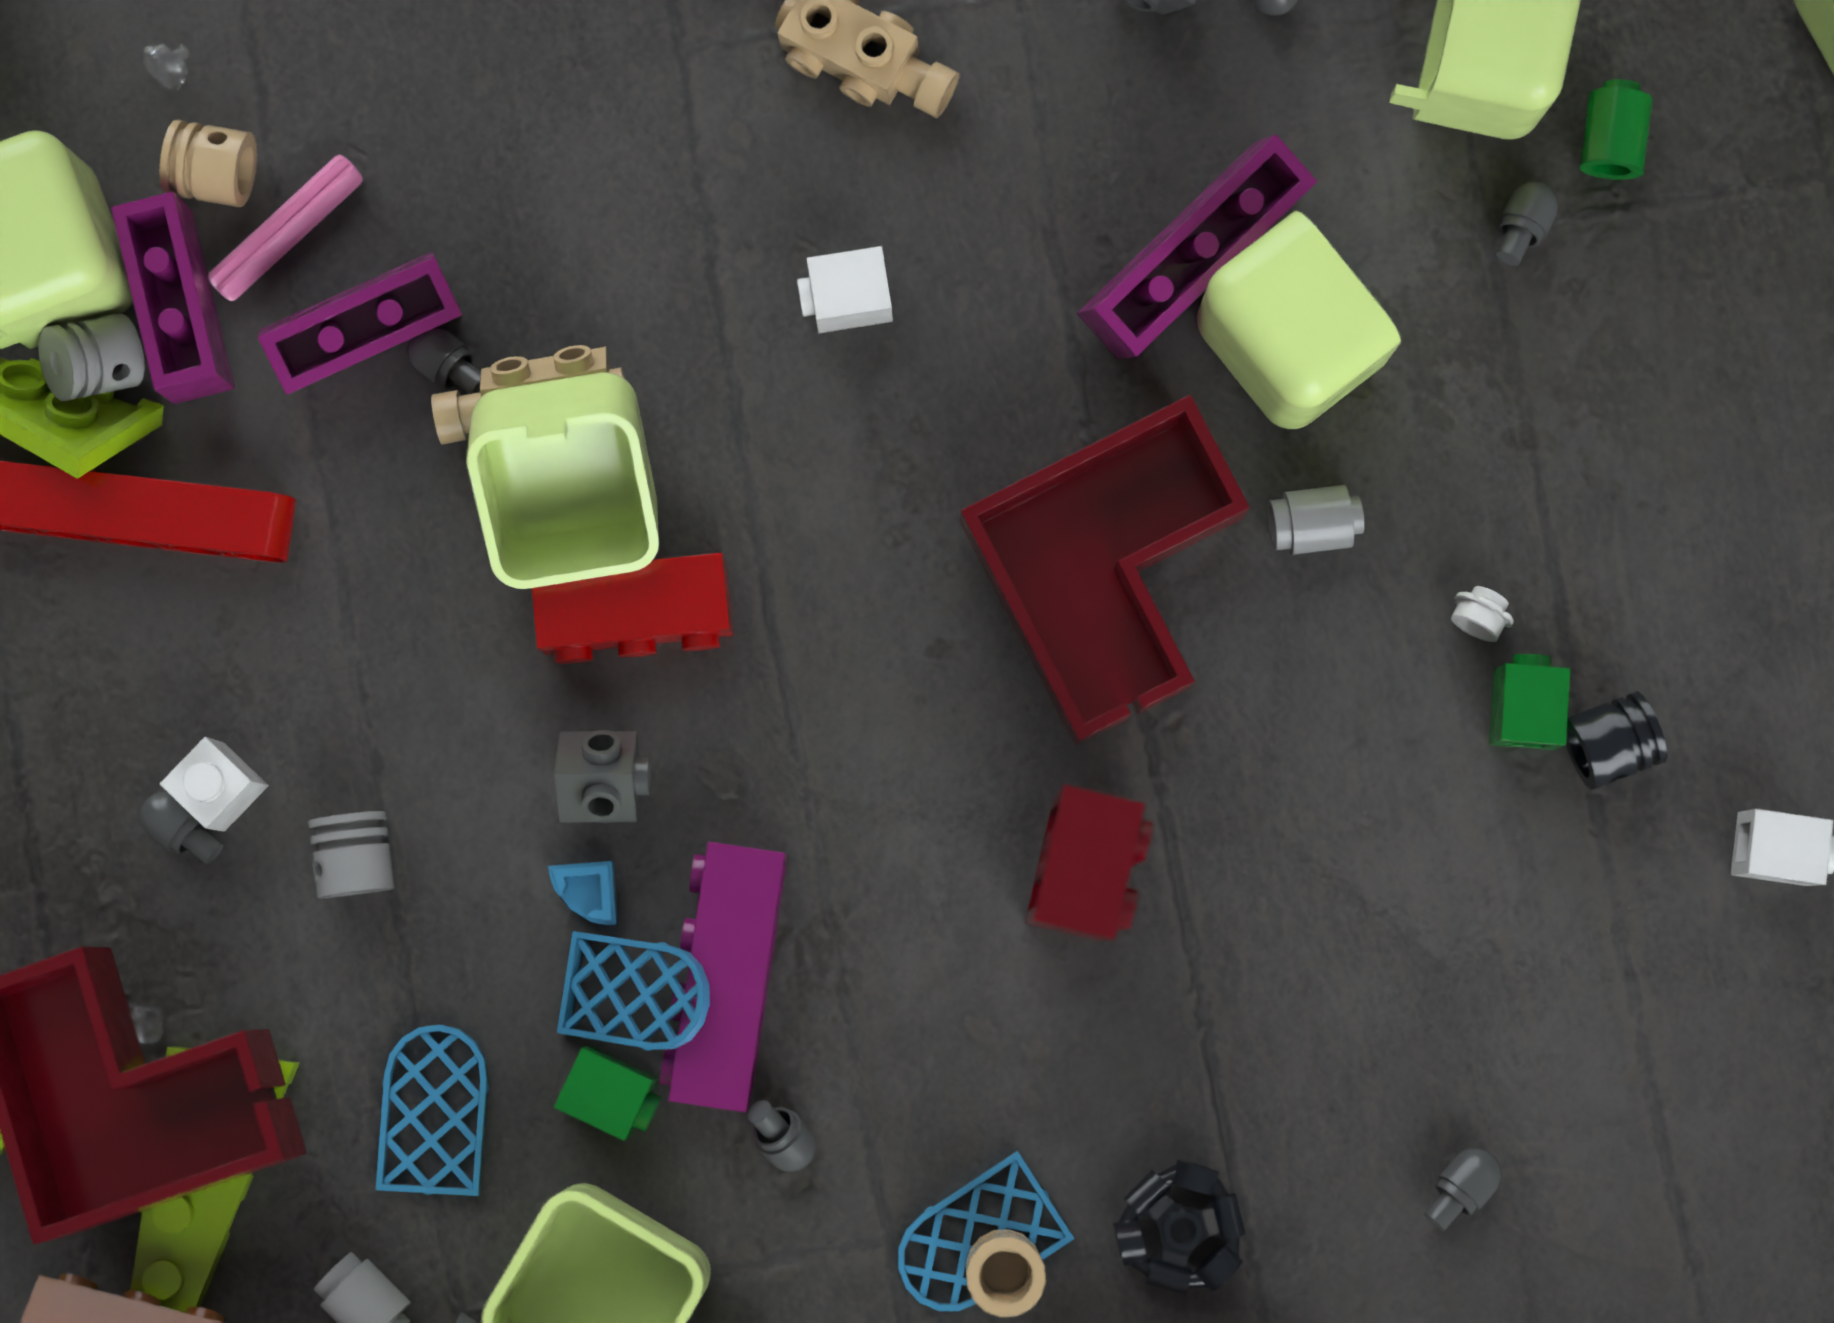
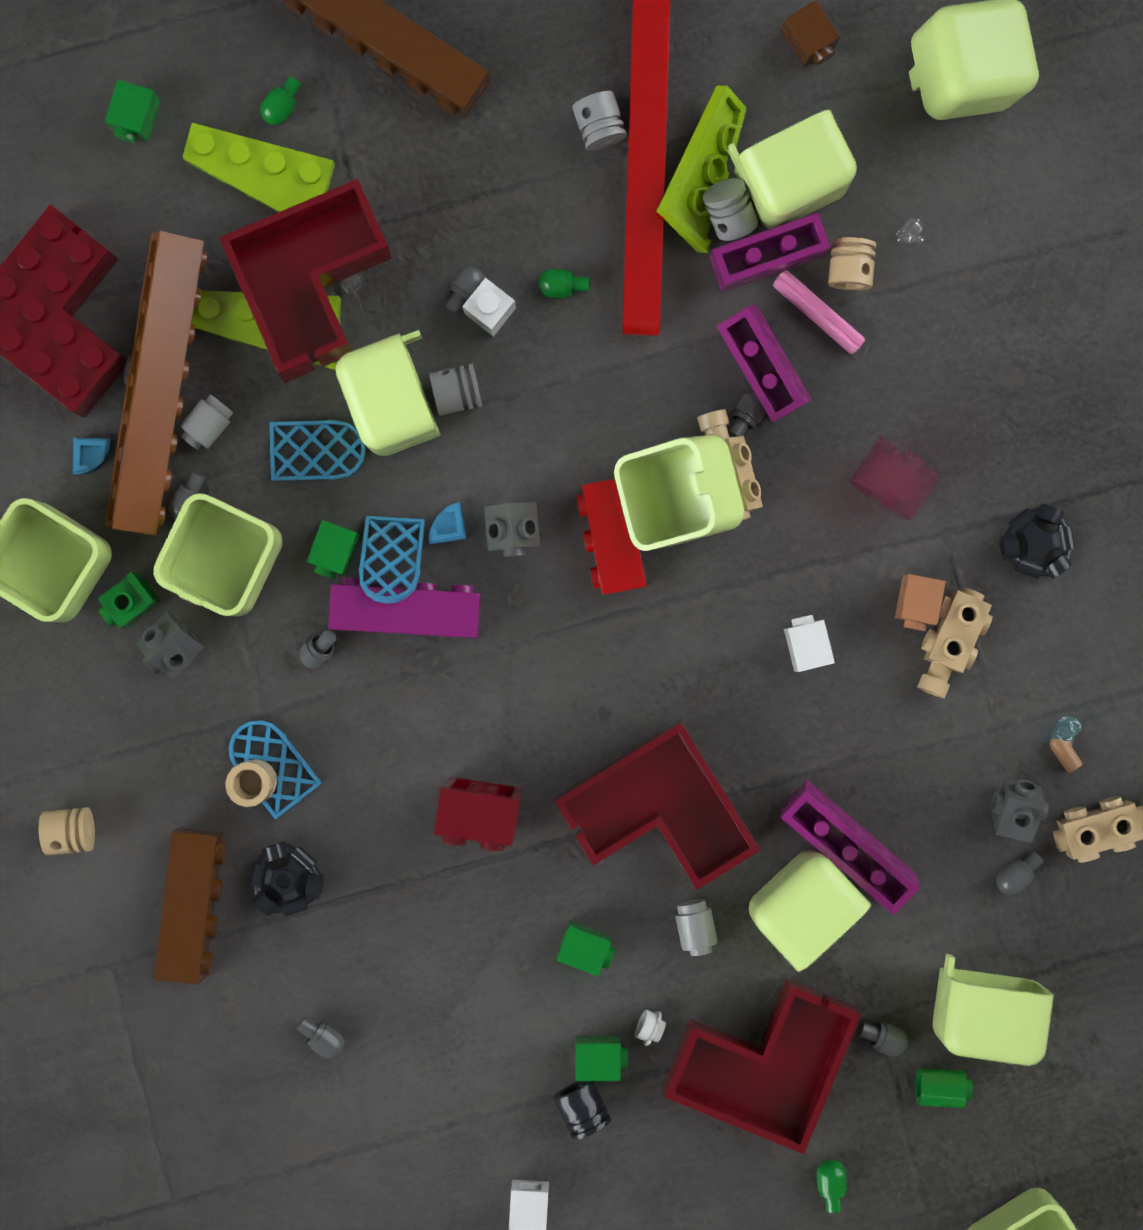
camera: 85 degrees right, 5 degrees up
none -> yellowish green piece [336,330,440,456]
none -> green cylinder [538,269,590,299]
none -> green brick [556,921,615,977]
none -> dark red piece [663,978,861,1154]
none -> green cylinder [816,1159,847,1213]
none -> clear pink brick [850,437,940,520]
none -> nougat brick [894,574,946,631]

